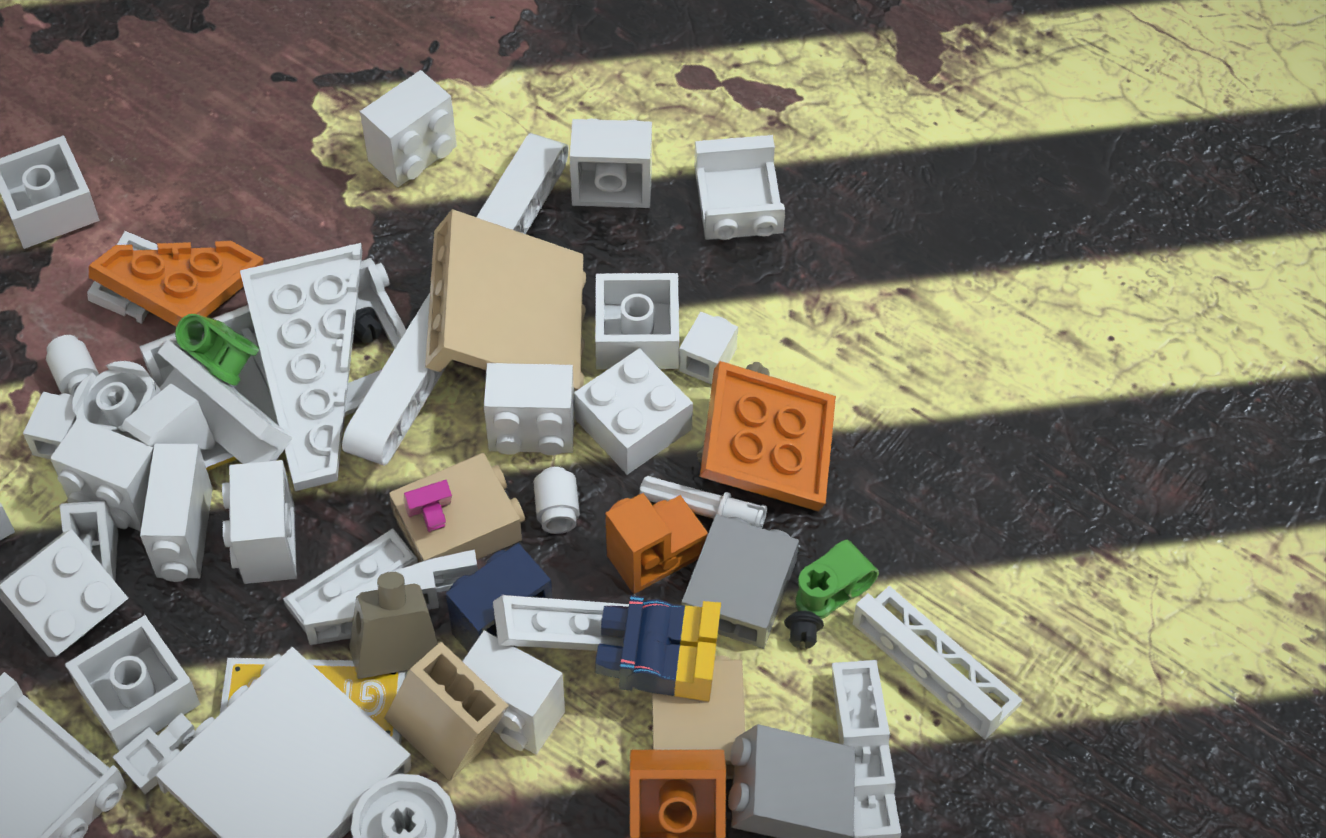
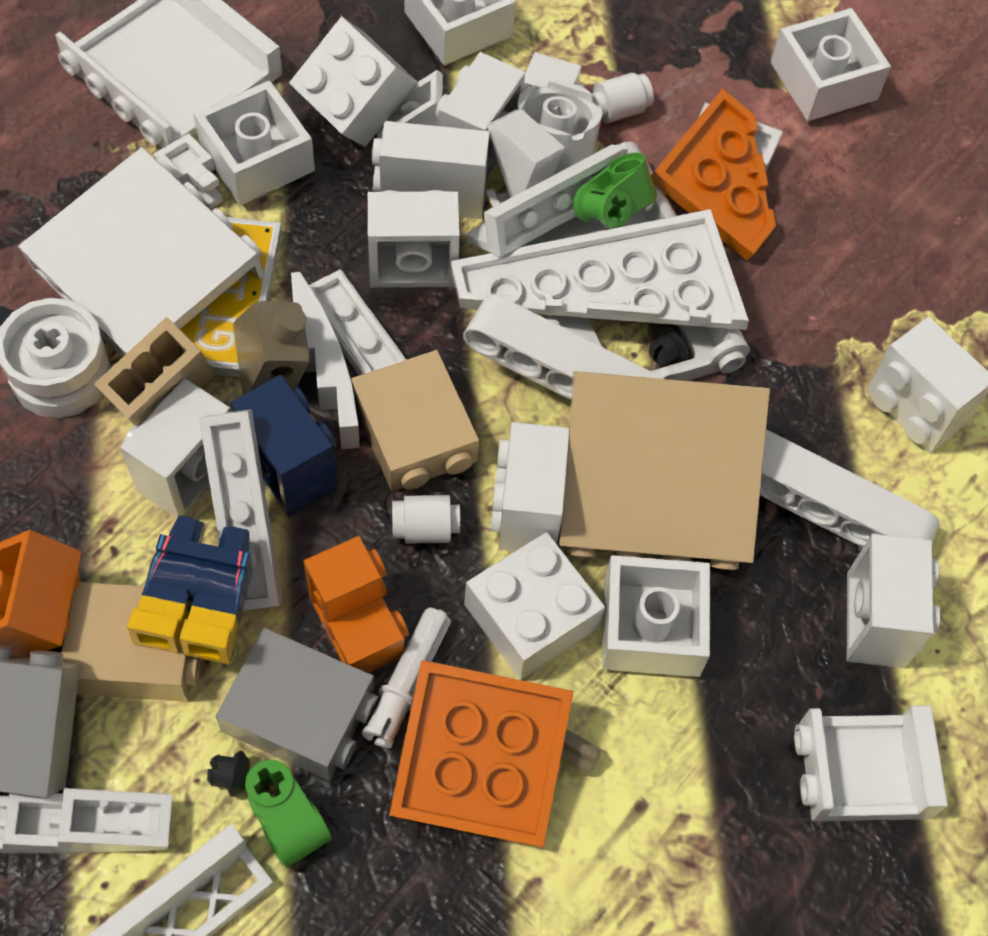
camera: 90 degrees right, 5 degrees up
dark pink tile [403,479,452,532] -> none
white brick [679,312,738,384] -> none

